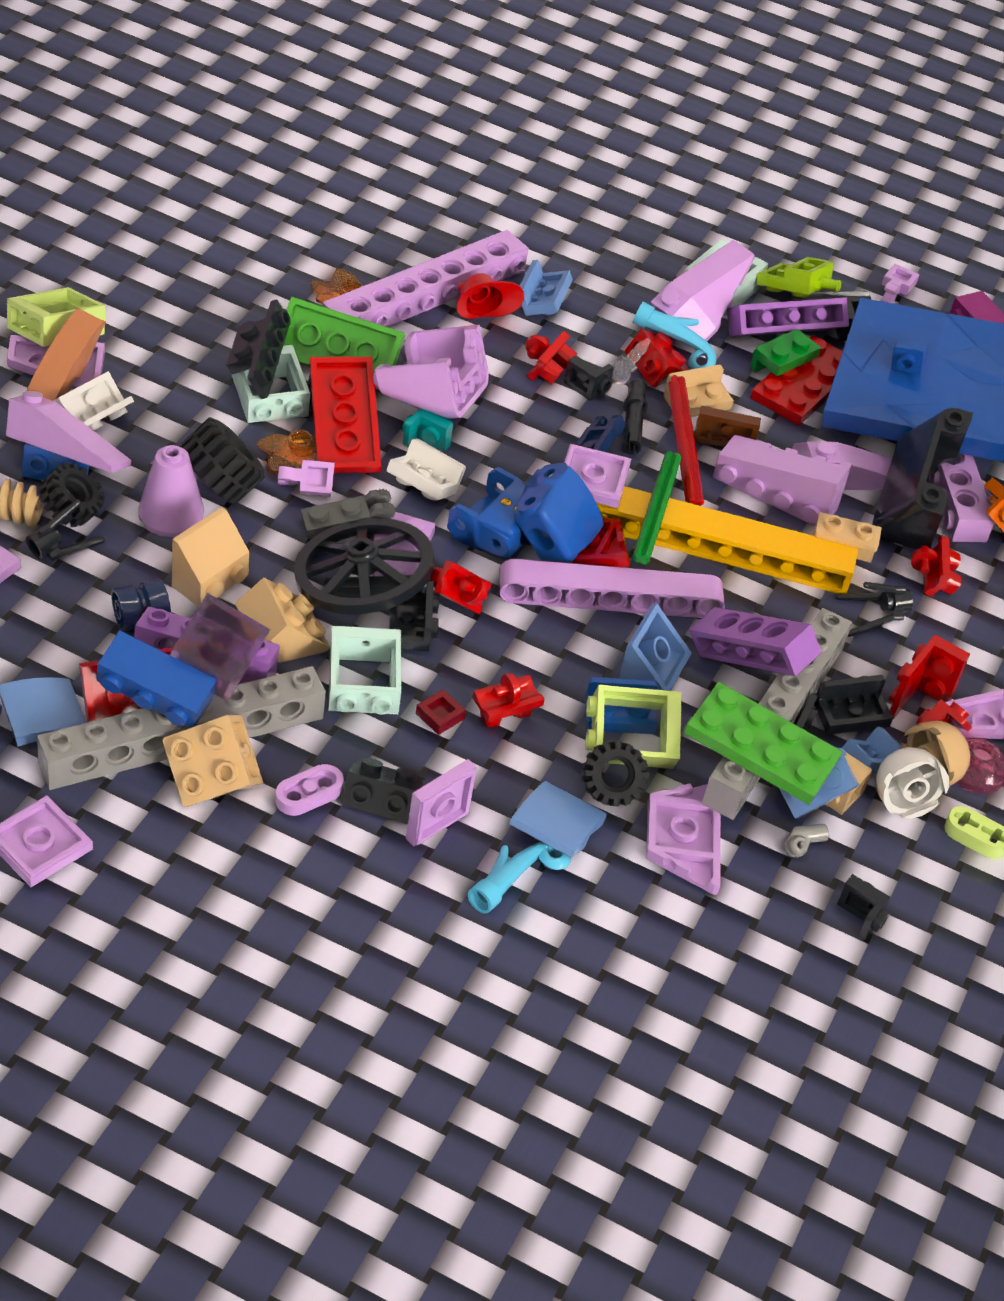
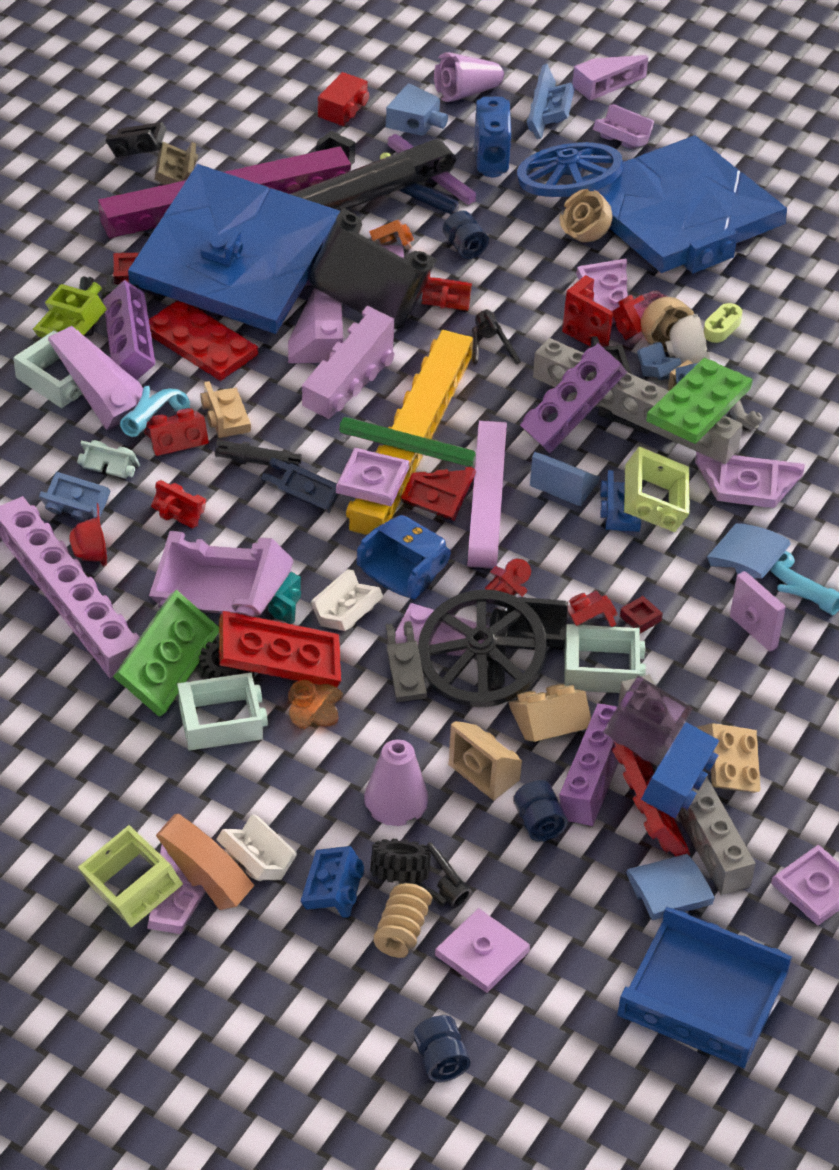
camera: 80 degrees left, 0 degrees up
lavender wedge [6,391,131,473] -> none
black tyre [180,417,266,504] -> none
black bracket [226,299,291,399] -> none
lavender plate [275,764,344,816] -> none
lavender plate [278,460,335,497] -> none
clear orange plate [311,268,363,304] -> none
black bracket [341,758,426,824] -> none
red hips [472,673,545,728] -> none
blue piece [514,463,604,563] -> none
black bracket [564,355,614,401] -> none
black tyre [581,741,649,807] -> none
clear bar [611,338,650,385] -> none
red axle [668,375,704,506] -> none
reddish brown bracket [694,406,761,447] -> none
green bracket [750,329,821,376] -> none
tan bracket [812,512,882,563] -> none
black bracket [837,874,890,940] -> none
lavender plate [880,264,920,303] -> none
none -> light aqua hinge [77,440,140,479]
none -> red bracket [567,591,618,627]

